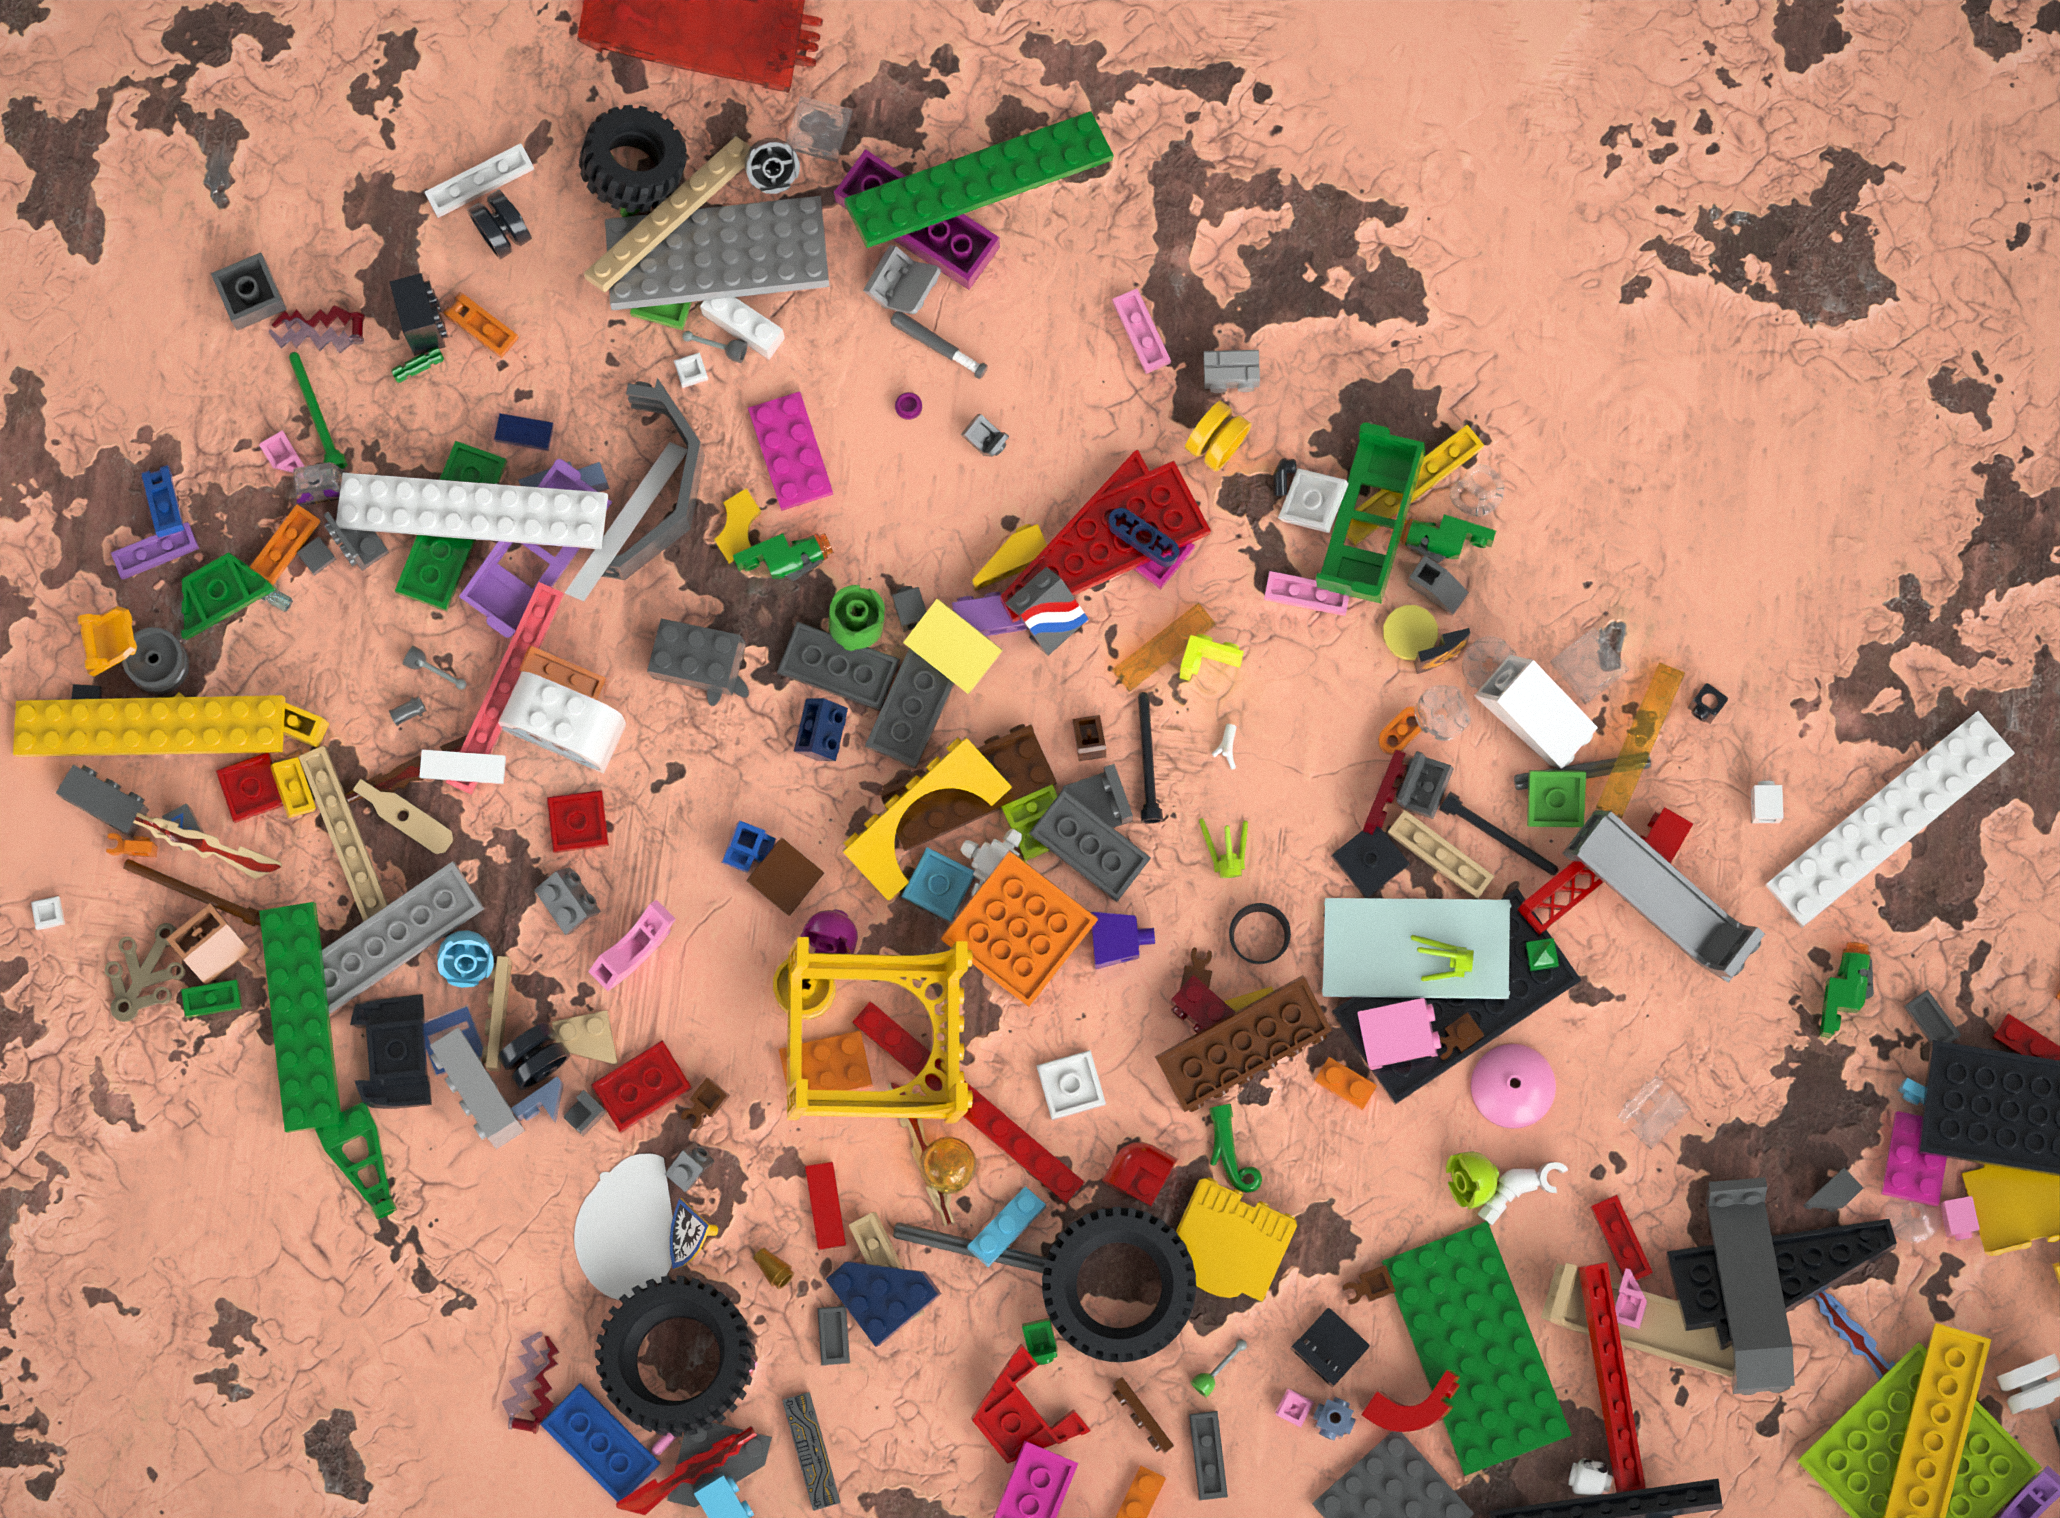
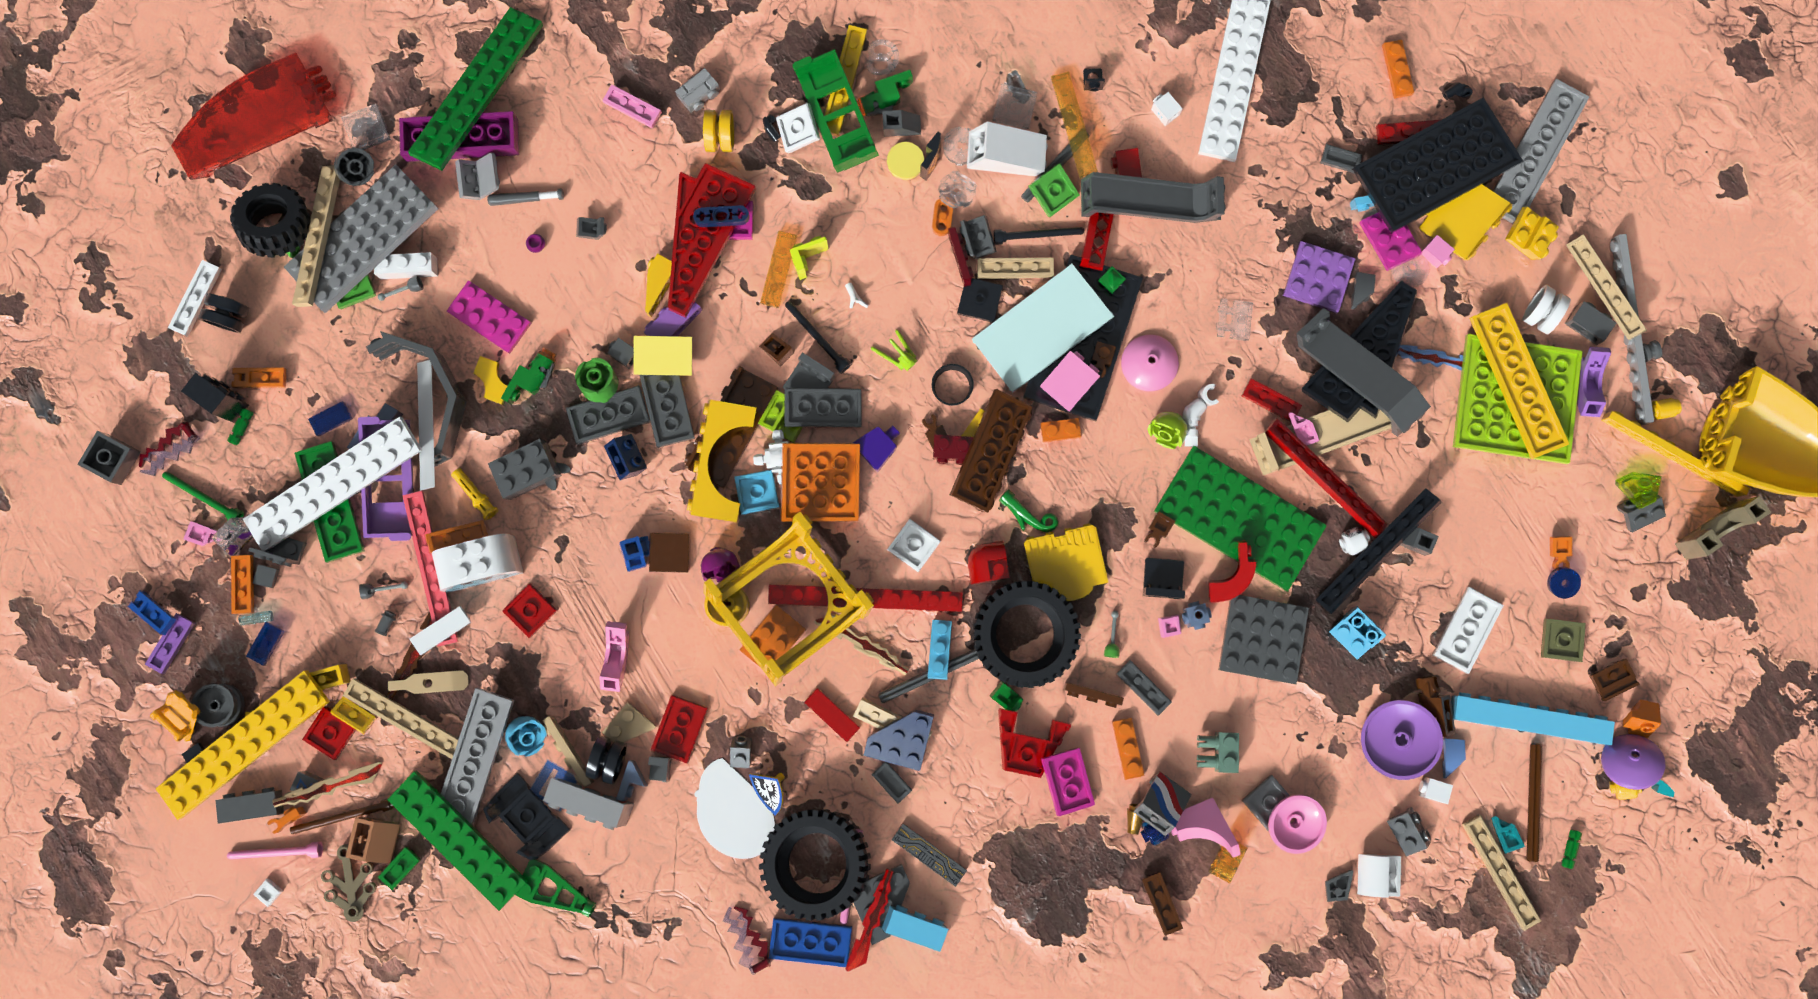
camera: 40 degrees left, 5 degrees up
green wing [181,552,277,640] -> none
bracket [534,867,601,935] -> none
white tile [674,352,708,388] -> none
reddish brown plate [681,1078,730,1129] -> none
pearl gold cone [753,1247,794,1289] -> none
clear yellow cylinder [919,1136,977,1195] -> none
panel [1006,567,1089,656] -> none
bright pink plate [1264,571,1349,616] -> none
lime plant [1410,935,1474,981] -> none
green plate [1819,942,1874,1038] -> none
none -> bright pink piece [227,842,323,859]
none -> clear blue plate [246,622,285,666]
none -> yellow pin [451,468,499,520]
none -> medium lavender plate [1283,241,1355,313]

